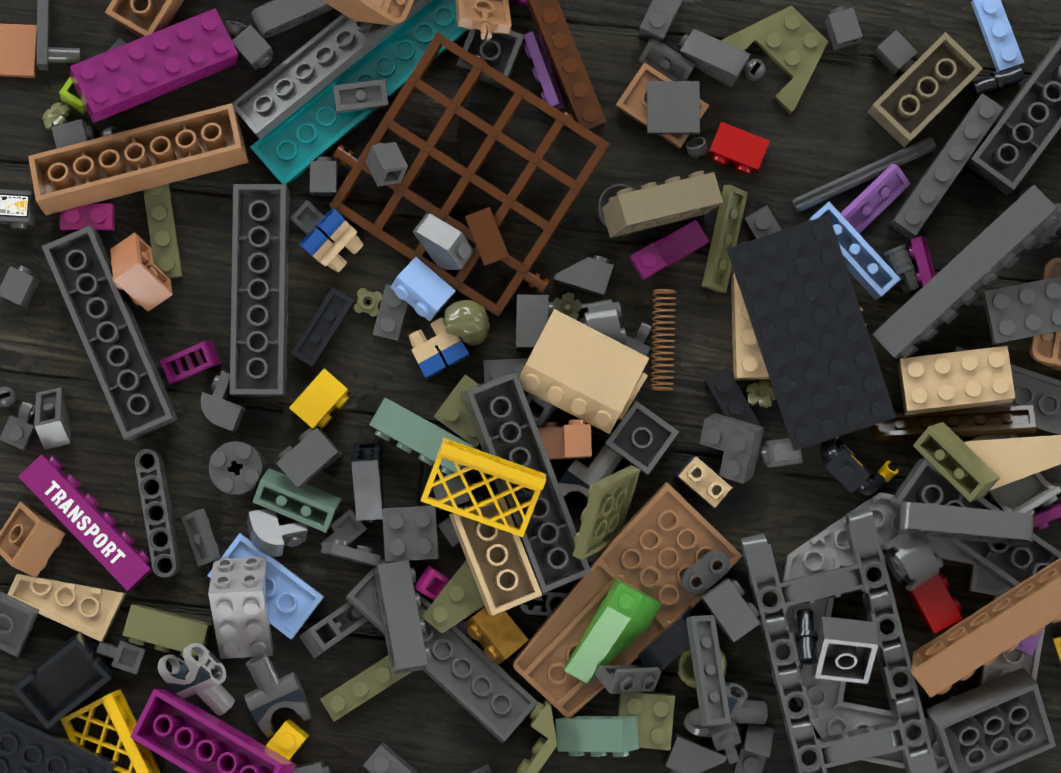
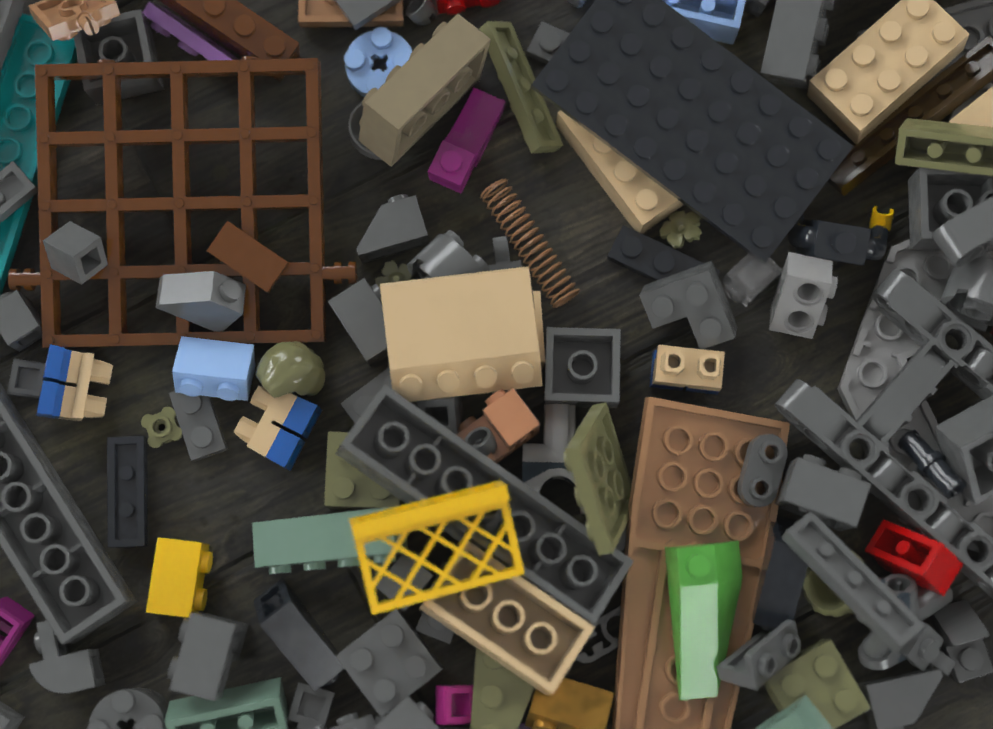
camera: 30 degrees left, 5 degrees down
none -> light blue plate [344,27,412,97]
none -> dark grey hinge [464,427,497,456]
none -> light grey brick [769,252,838,339]
none -> red brick [864,519,963,596]

